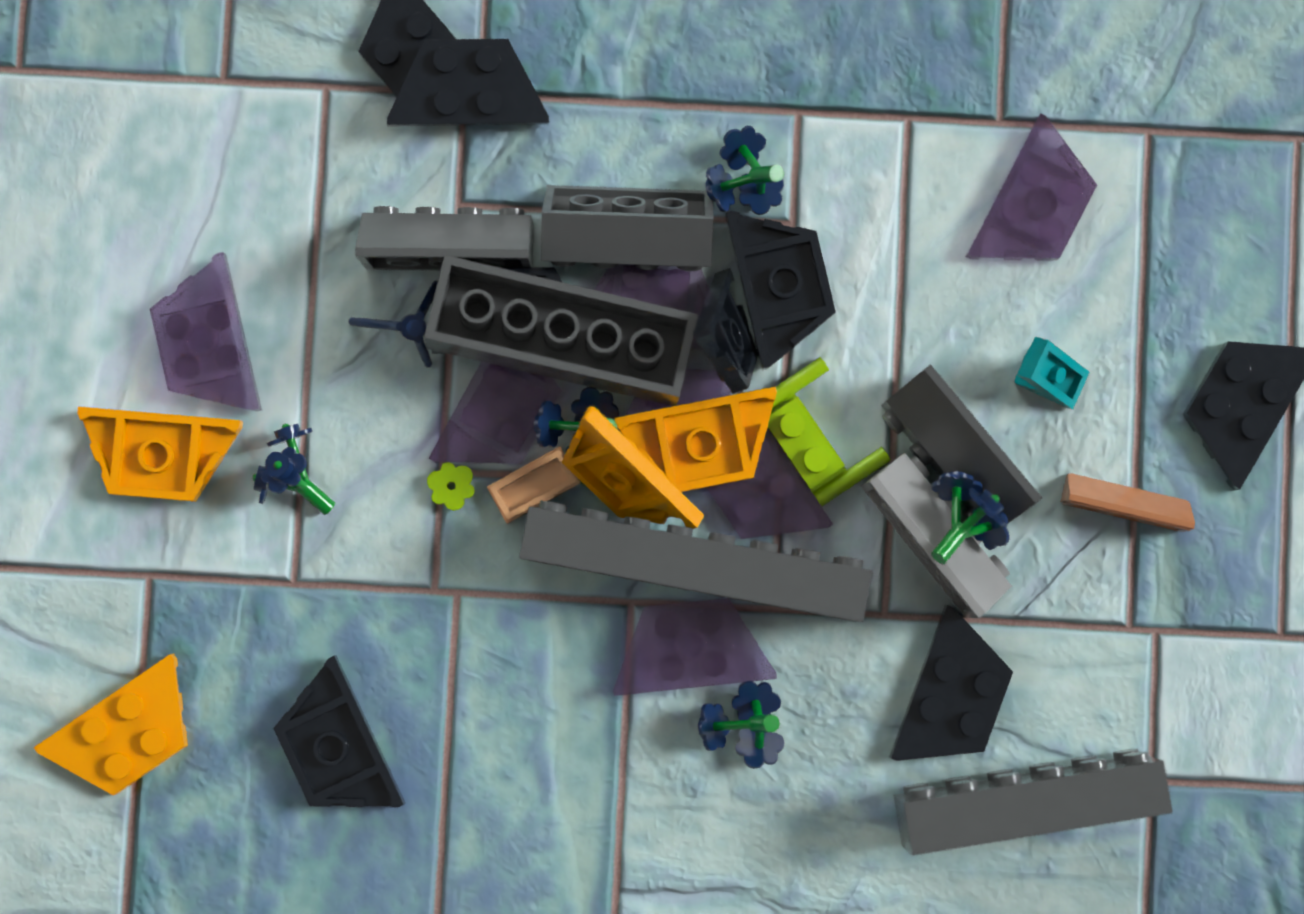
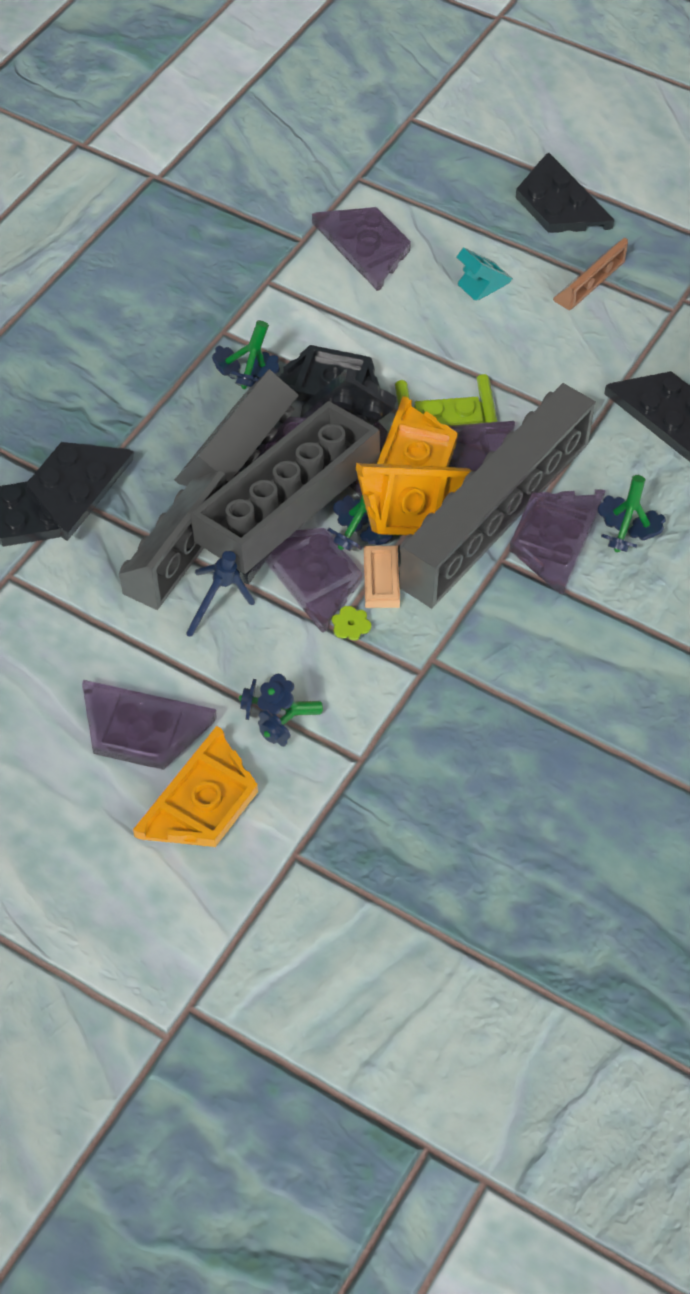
camera: 60 degrees left, 30 degrees down
light orange wing [33,654,188,796] -> none
black wing [273,655,406,808] -> none
light grey slope [860,452,1012,618] -> none
dark grey slope [881,364,1042,523] -> none
plant [931,471,1009,564] -> none

